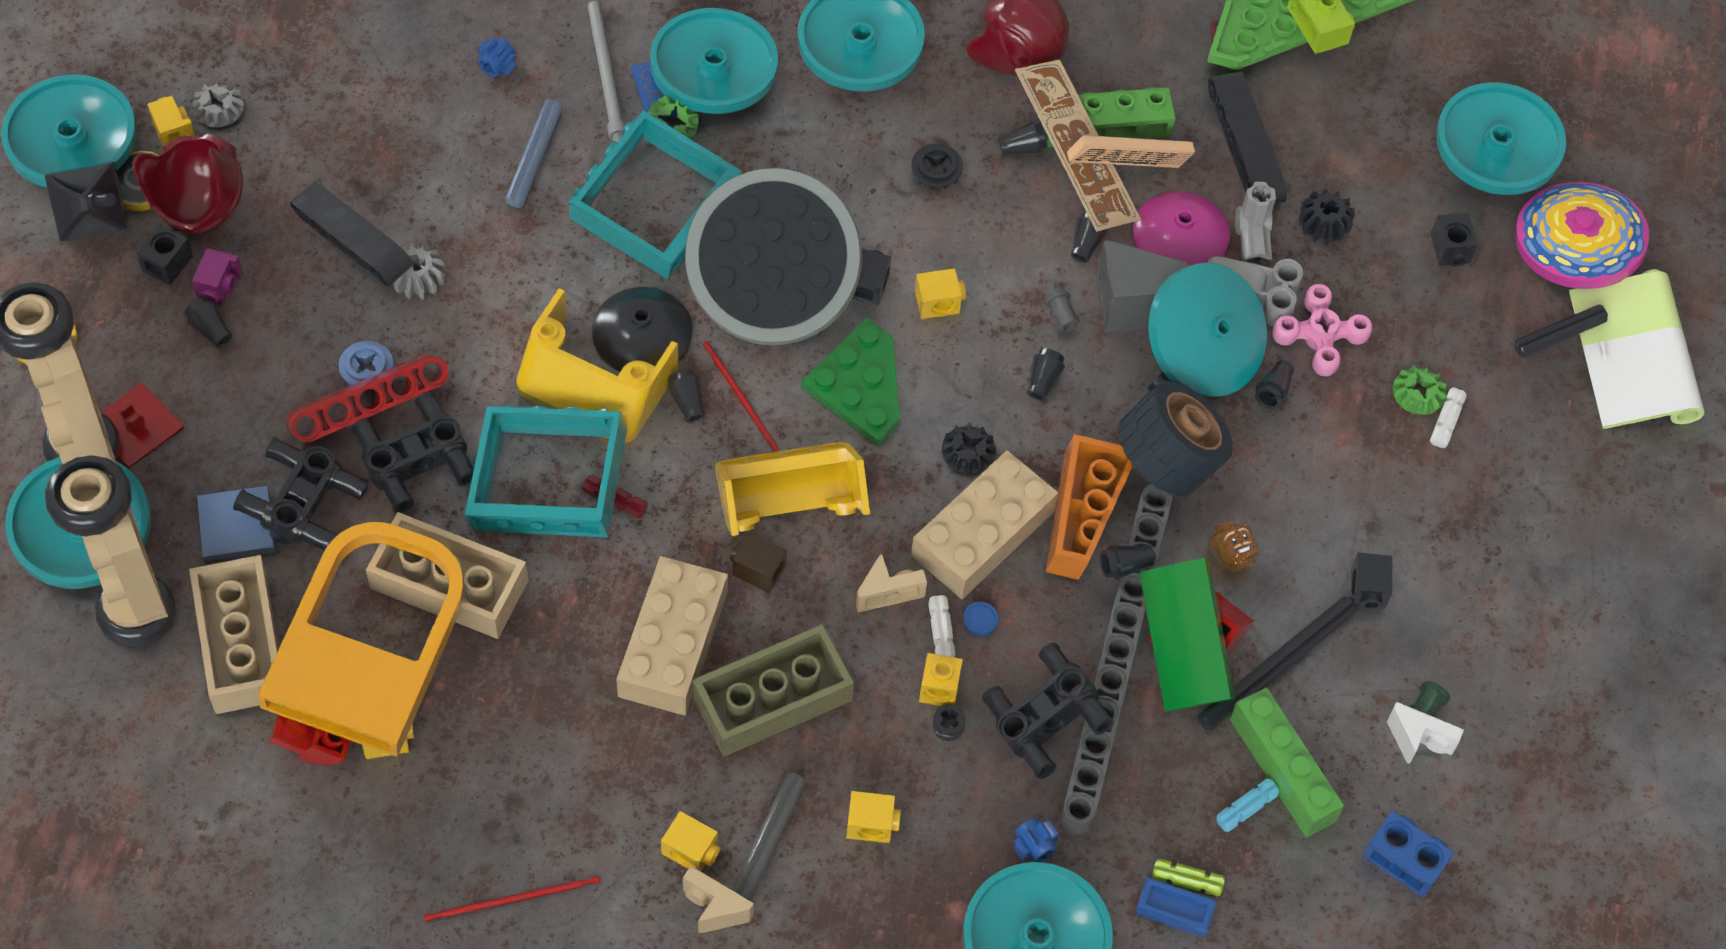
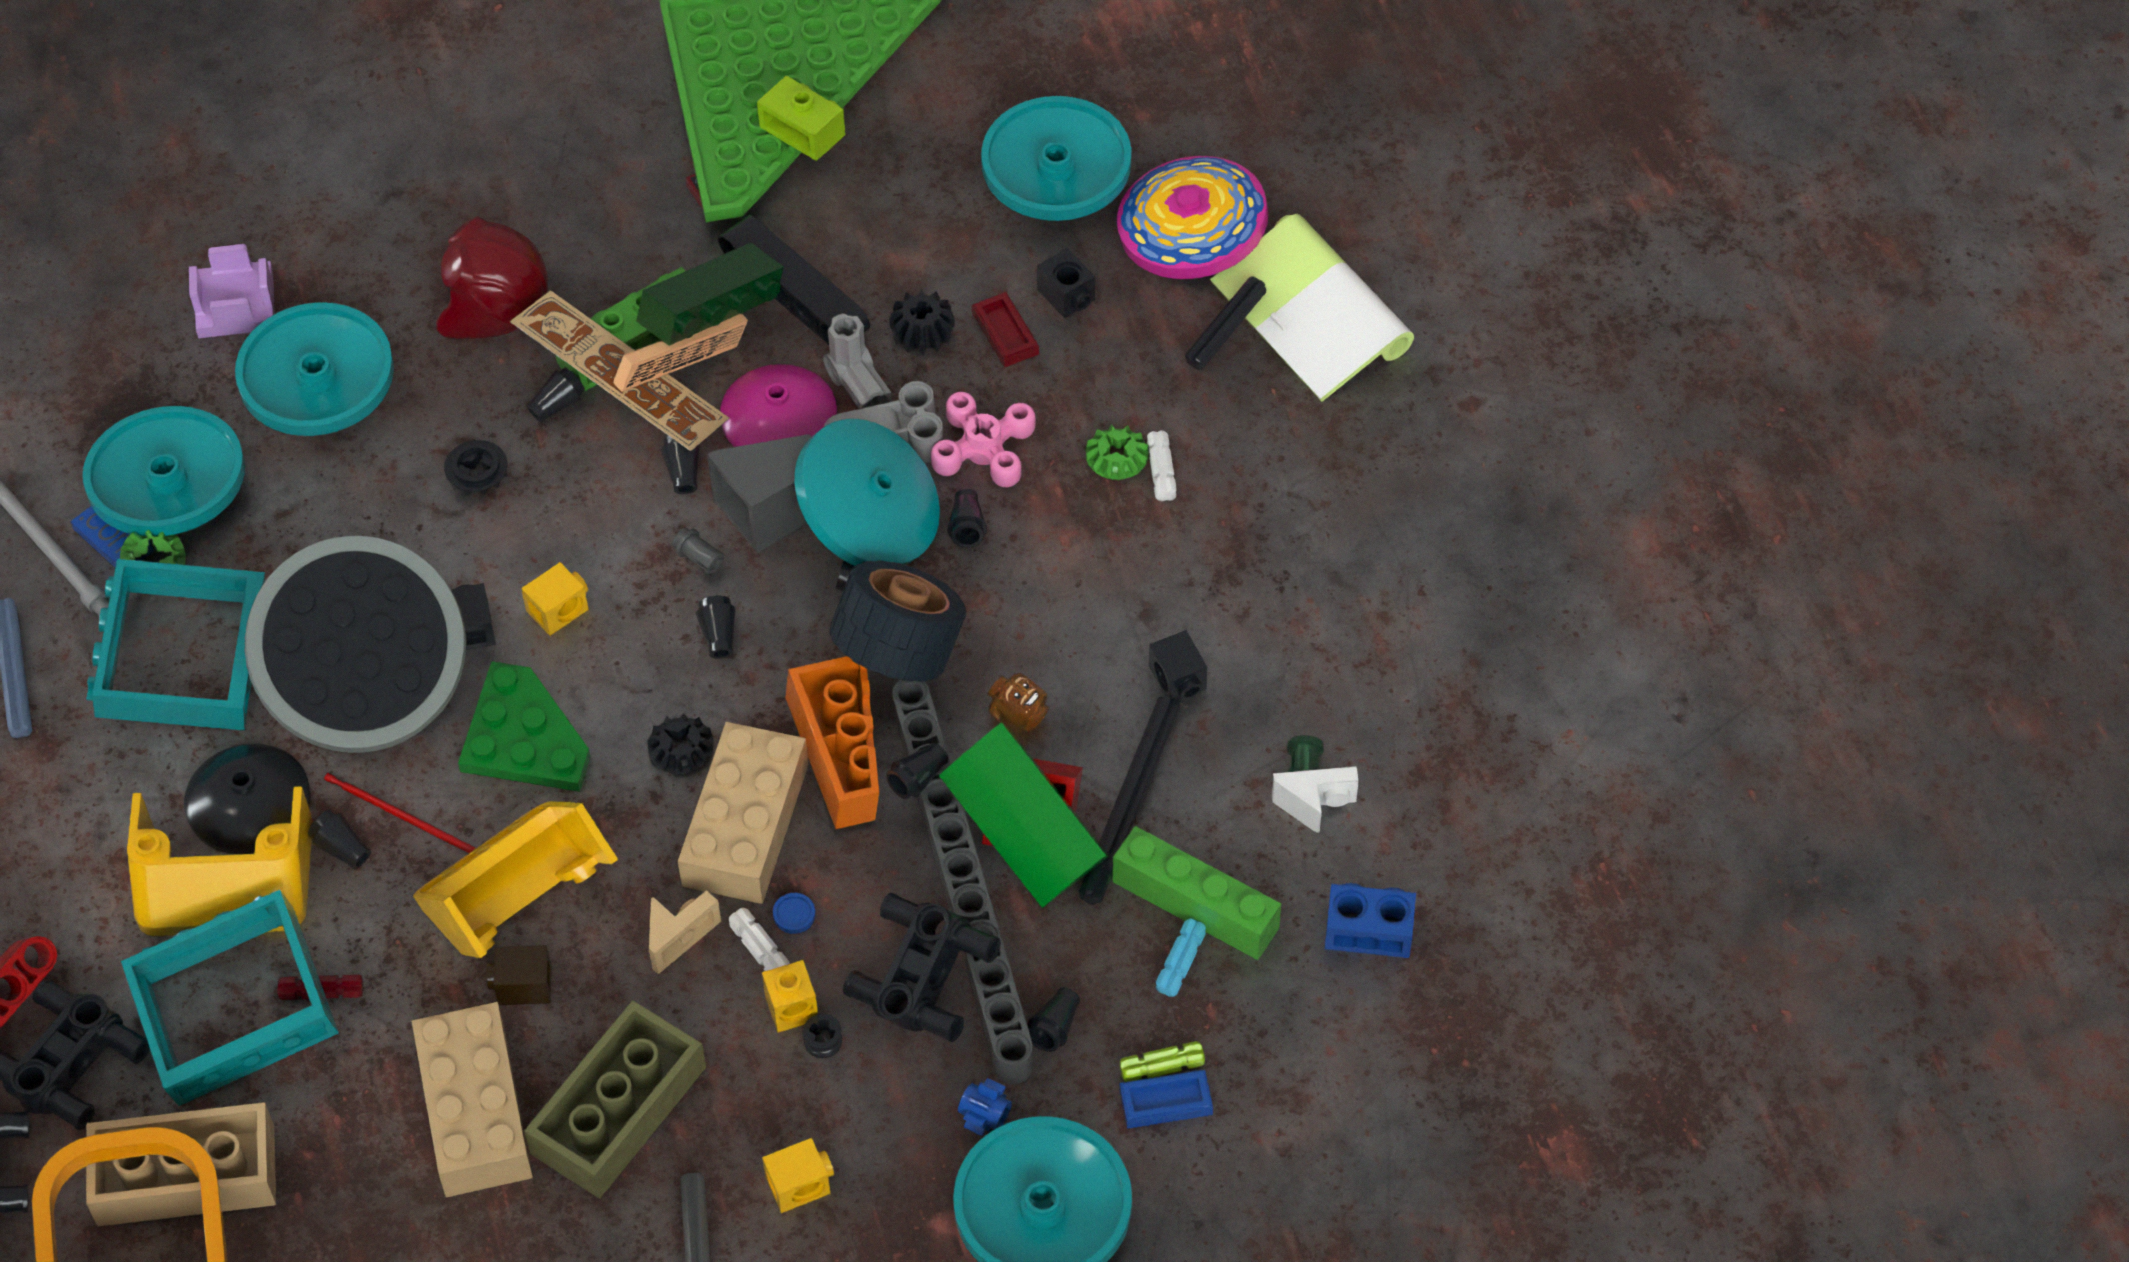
camera: 25 degrees left, 5 degrees down
none -> dark green brick [636,243,784,346]
none -> dark red tile [972,292,1039,368]
none -> black cone [1028,987,1080,1052]

